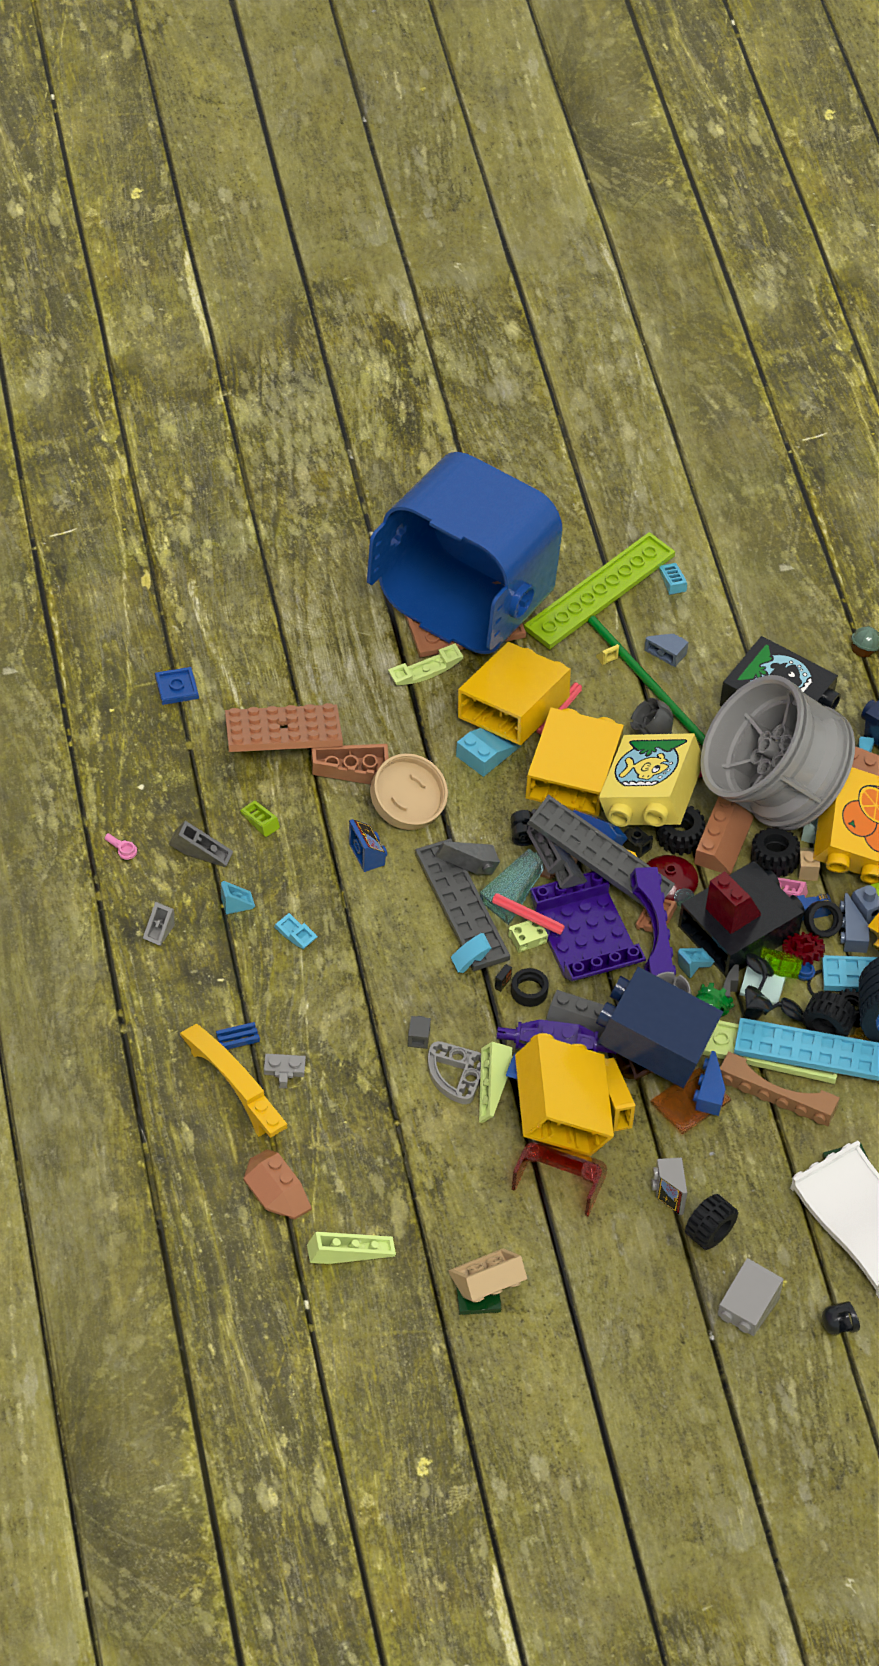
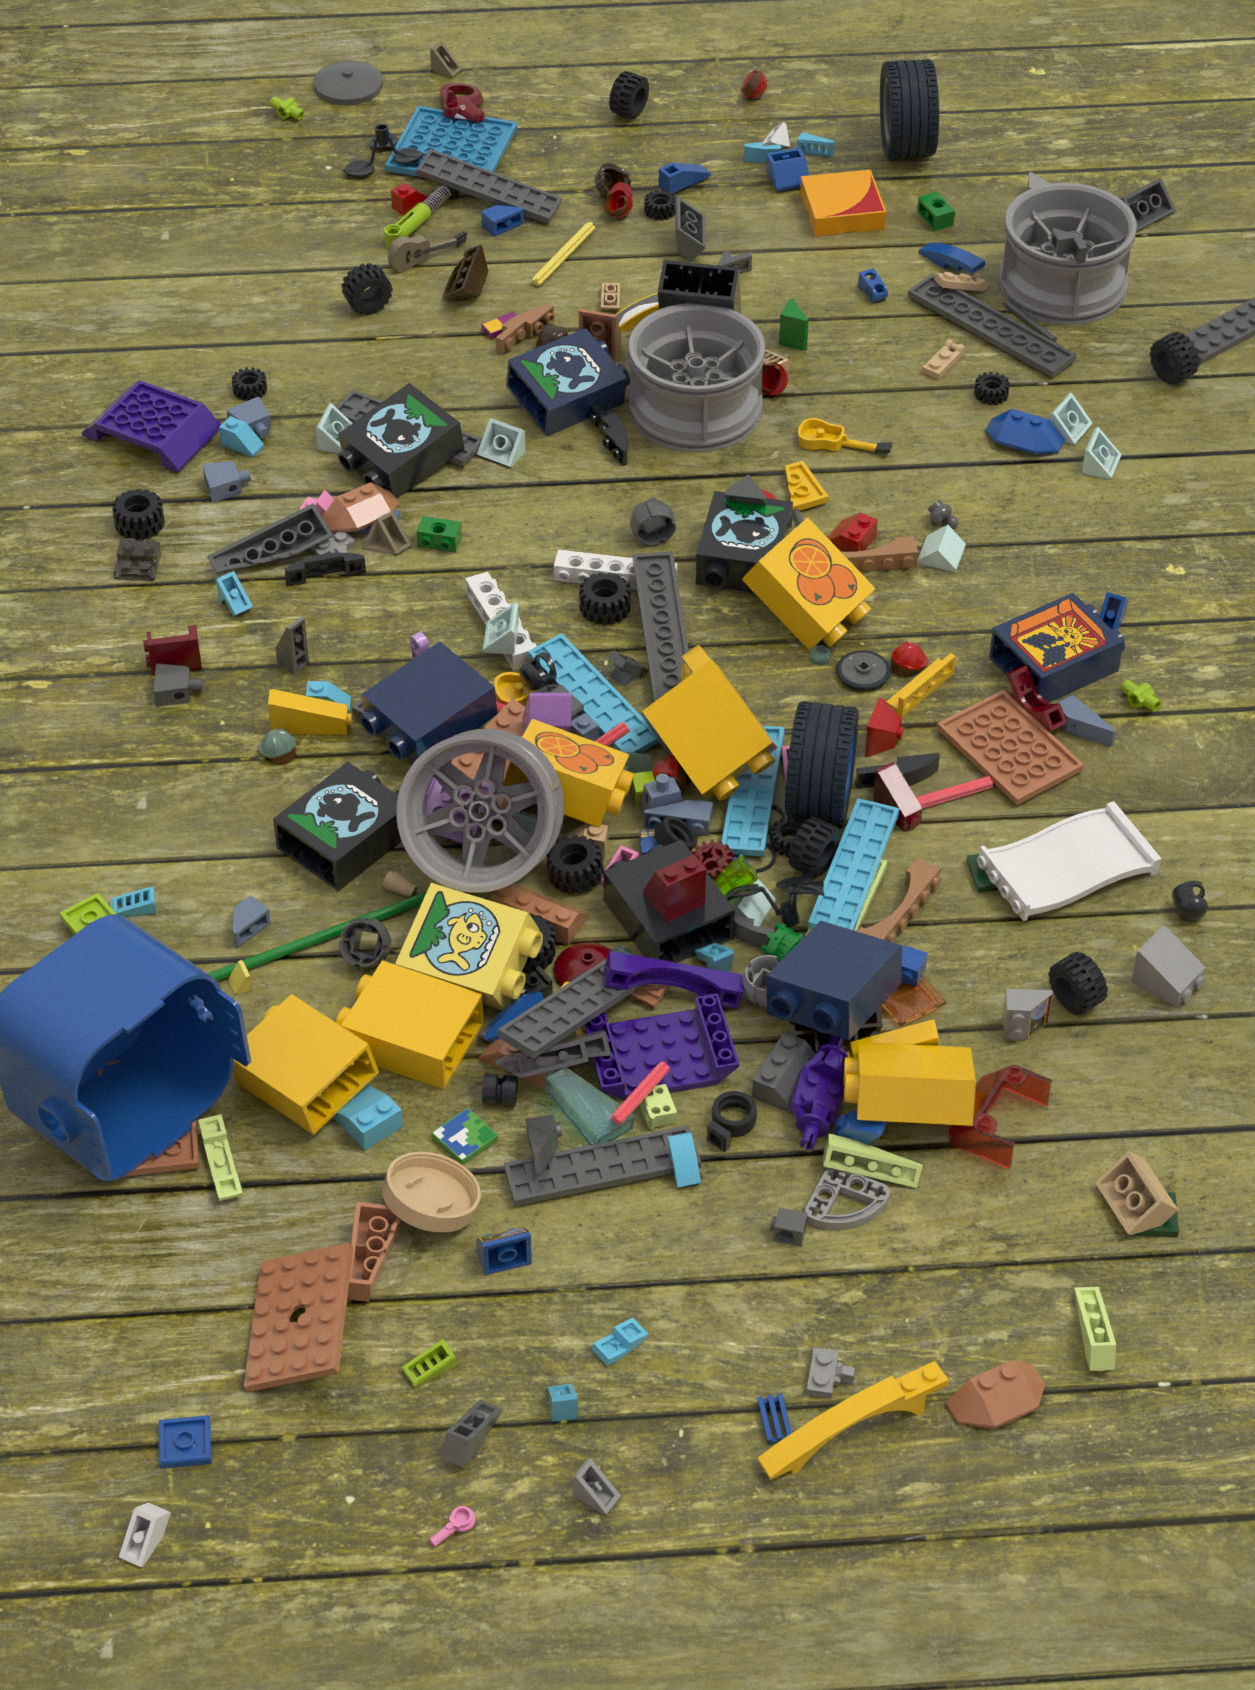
camera: 80 degrees left, 5 degrees down
none -> white slope [119,1502,171,1567]
none -> tile [431,1107,498,1165]

